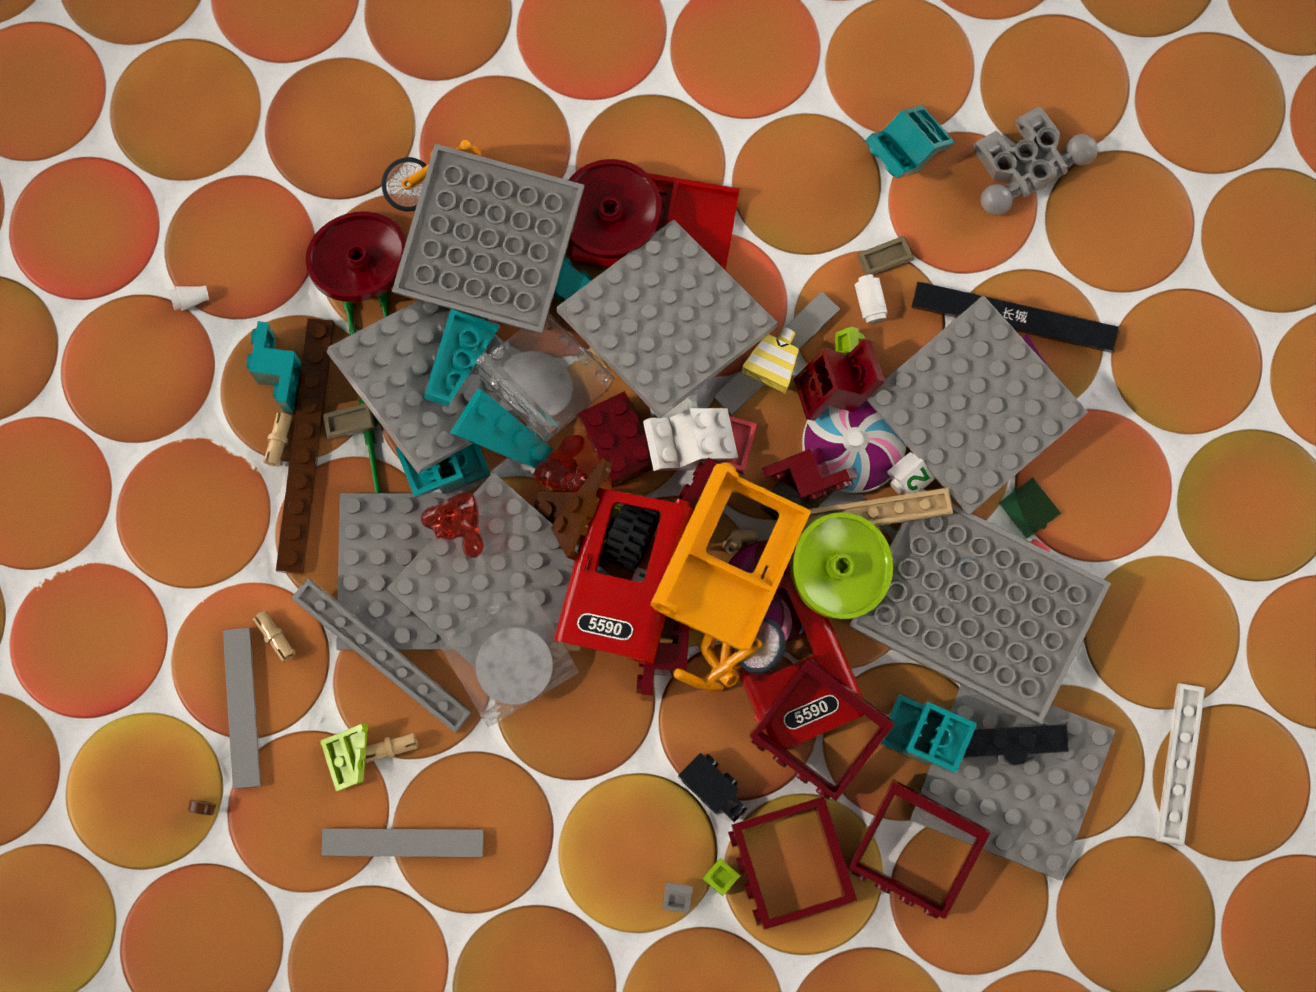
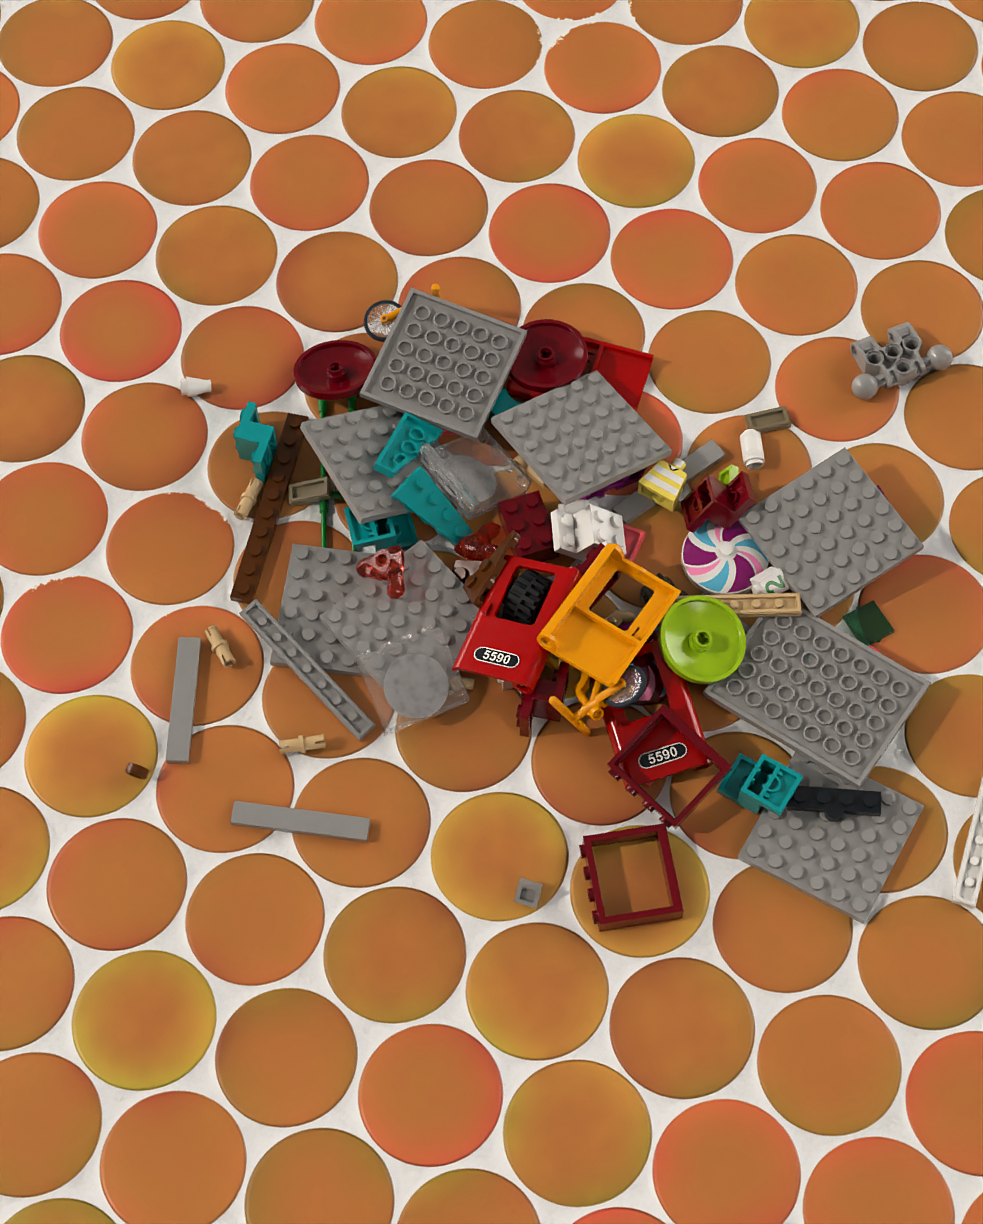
camera: 10 degrees right, 15 degrees down
lime wing [320,723,368,791] -> none
black brick [678,753,747,822] -> none
lime plate [702,858,740,897] -> none
dark red bracket [762,448,859,500] -> none
dark red window [848,779,991,919] -> none
teal bracket [865,105,955,179] -> none
black tile [911,281,1118,353] -> none

